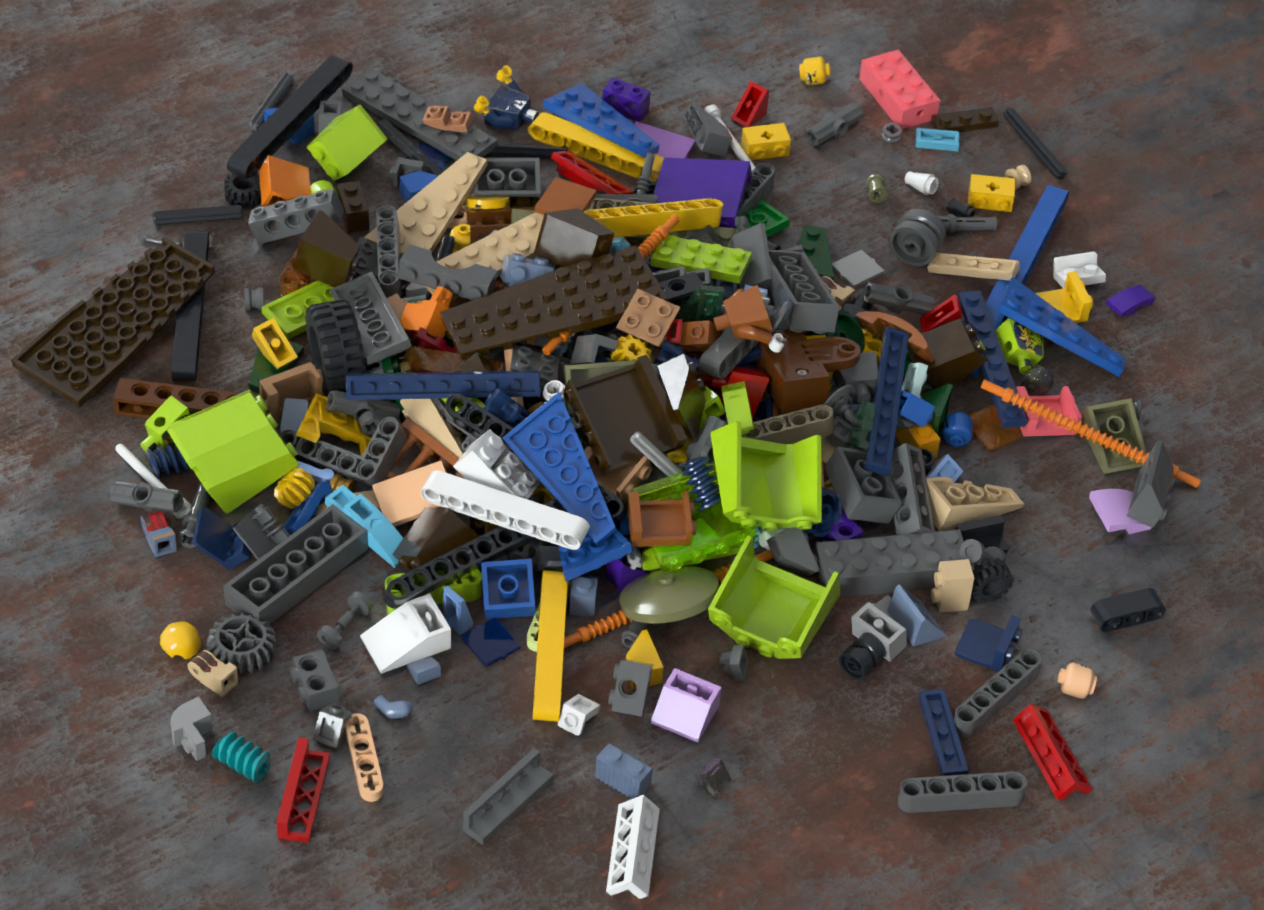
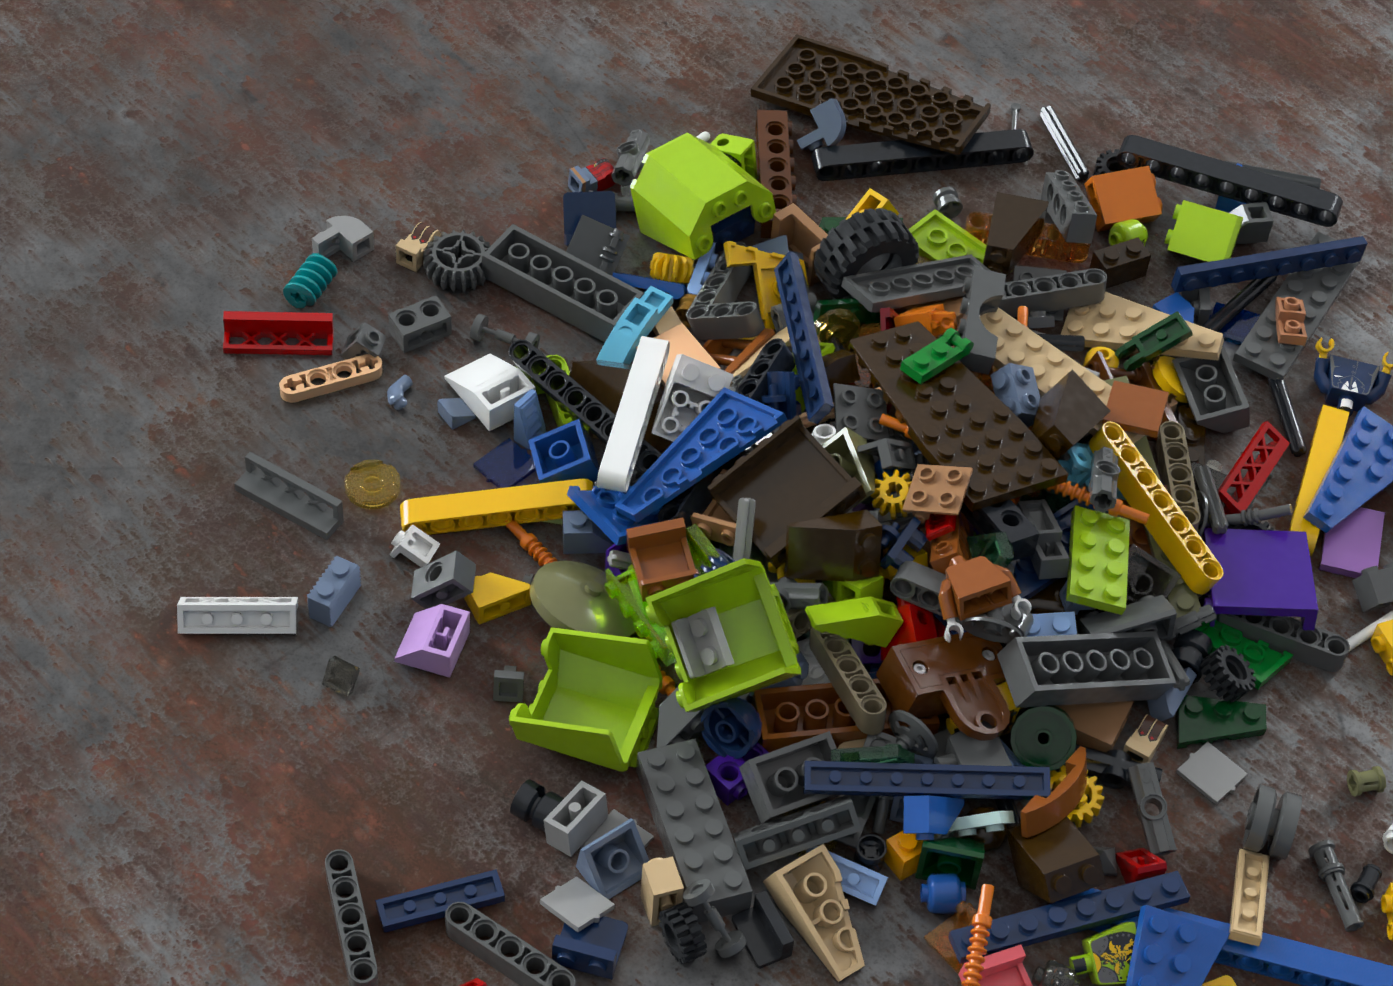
camera: 80 degrees right, 5 degrees up
yellow hair [160,621,202,659] -> none
none -> clear yellow tile [344,459,401,509]
none -> light grey piece [540,877,615,932]
none -> light grey bracket [671,607,735,679]
none -> sand blue brick [797,98,846,152]
none -> green plate [900,328,974,384]
none -> dark grey piece [1088,447,1121,513]
none -> dark green hinge [1115,312,1193,372]
none -> dark blue plate [1171,236,1368,293]
none -> black tyre [1201,645,1256,702]

